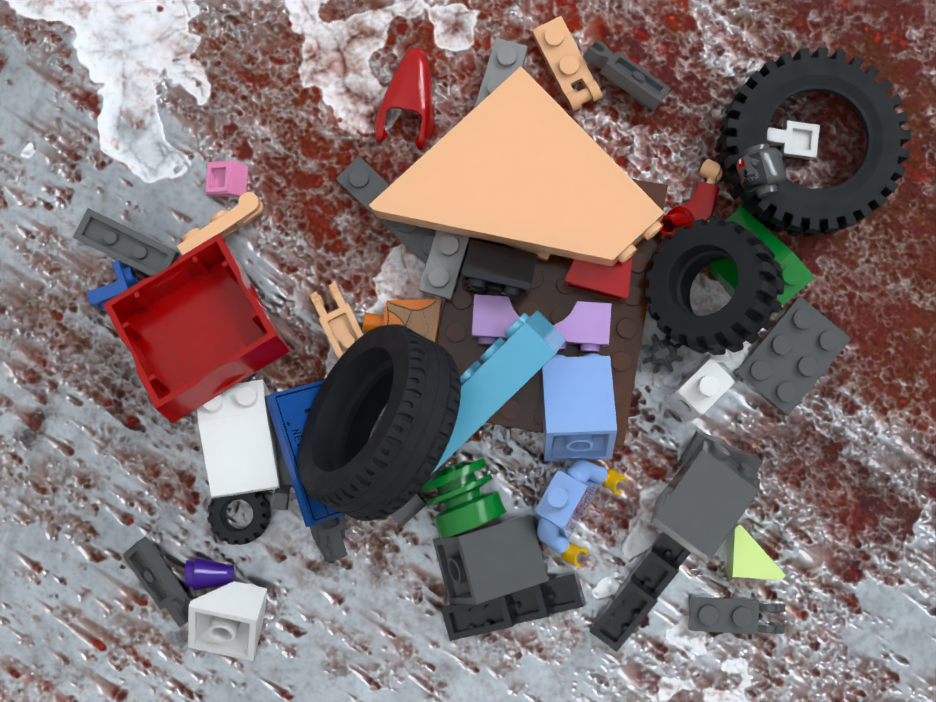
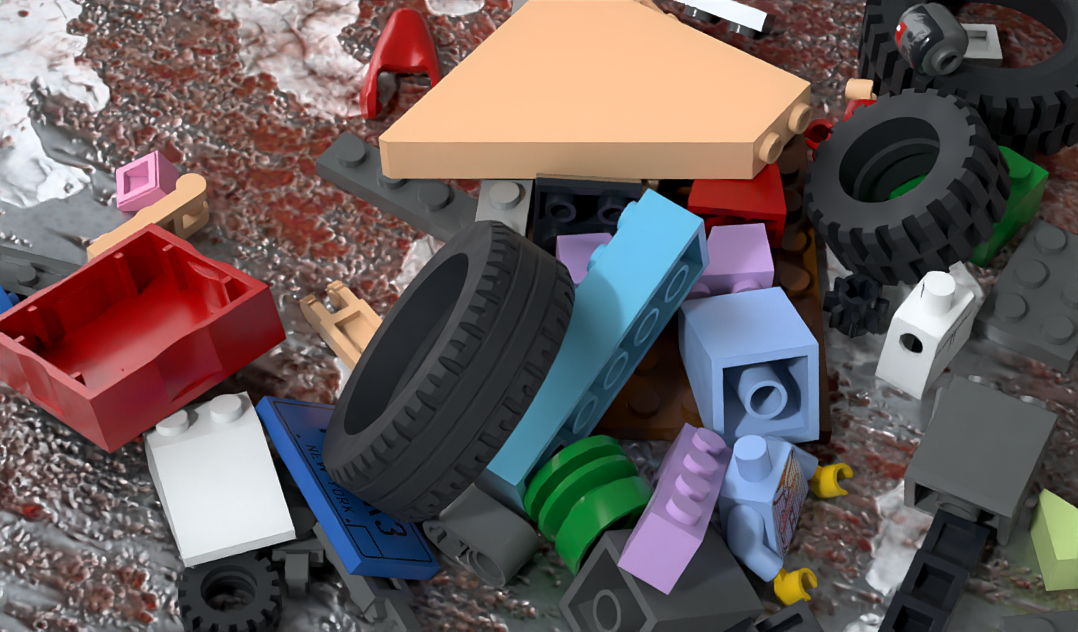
camera: 15 degrees left, 35 degrees down
none -> lavender arch [617,423,733,595]

